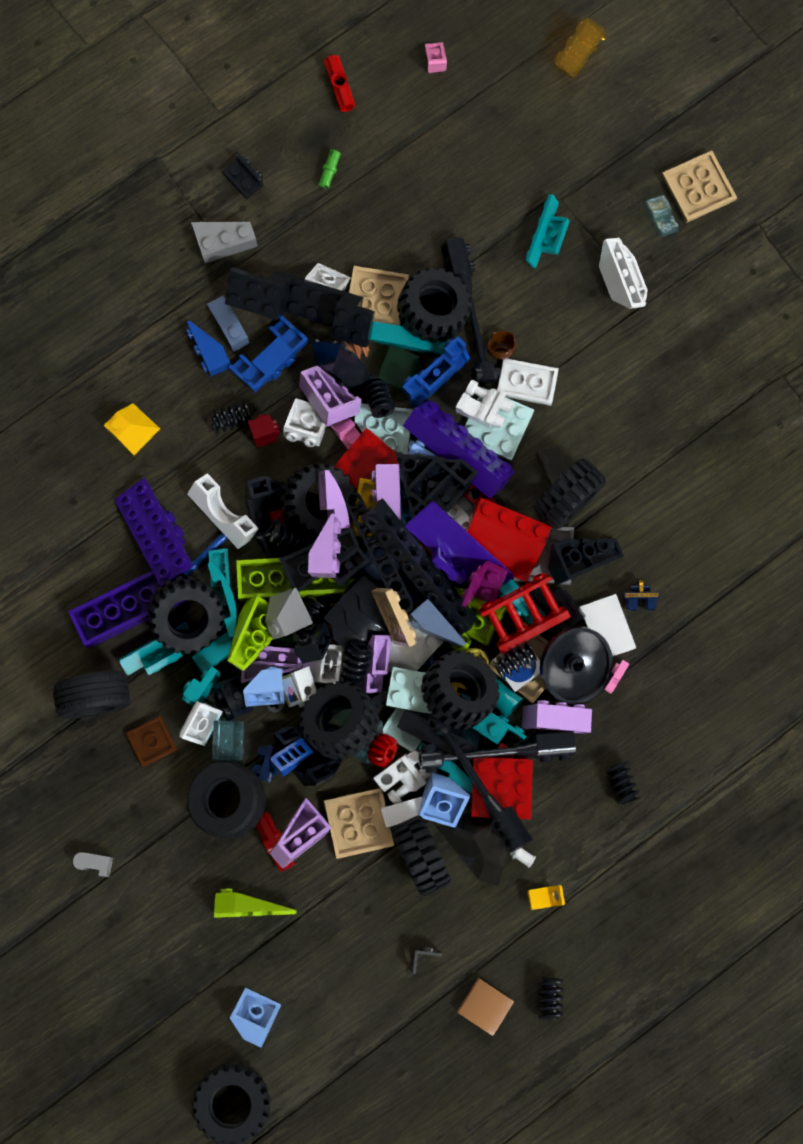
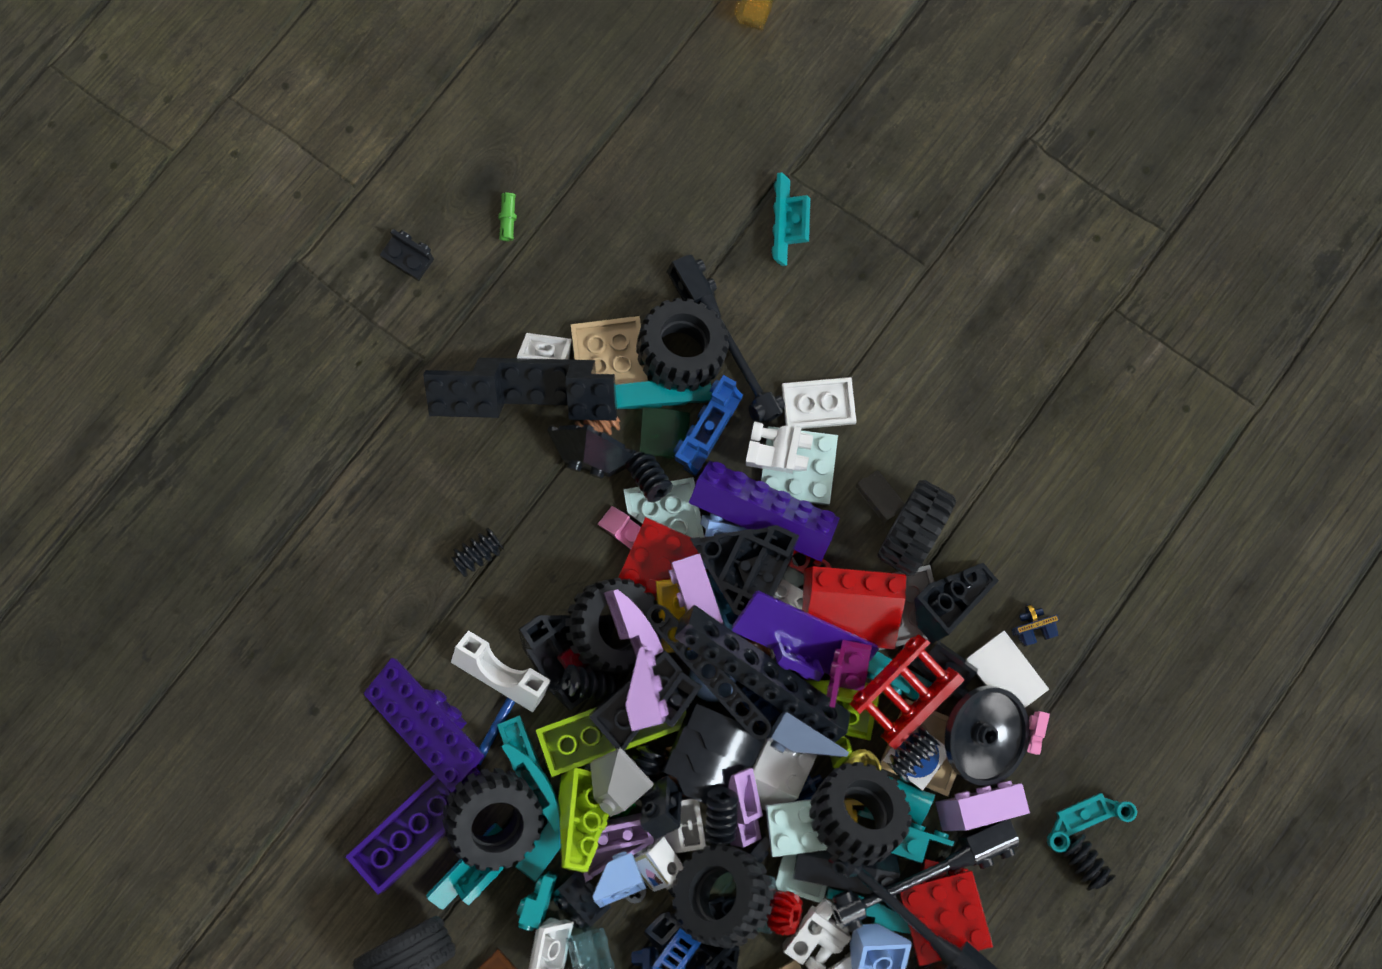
camera: 15 degrees left, 0 degrees up
yellow slope [104,404,160,456] -> none
blue slope [186,321,230,377] -> none
light grey wedge [191,222,257,263] -> none
sand blue slope [207,296,250,352] -> none
blue bracket [228,316,309,393] -> none
dark red brick [248,414,280,448] -> none
white plate [283,398,326,447] -> none
lavender wedge [299,366,362,426] -> none
red piece [324,55,356,112] -> none
tan plate [371,588,416,647] -> none
bright pink slope [425,42,447,73] -> none
reddish brown hair [487,330,516,360] -> none
white wedge [599,238,648,309] -> none
clear light blue slope [647,195,679,237] -> none
tan plate [662,151,737,223] -> none
none -> teal plate [1047,793,1137,852]

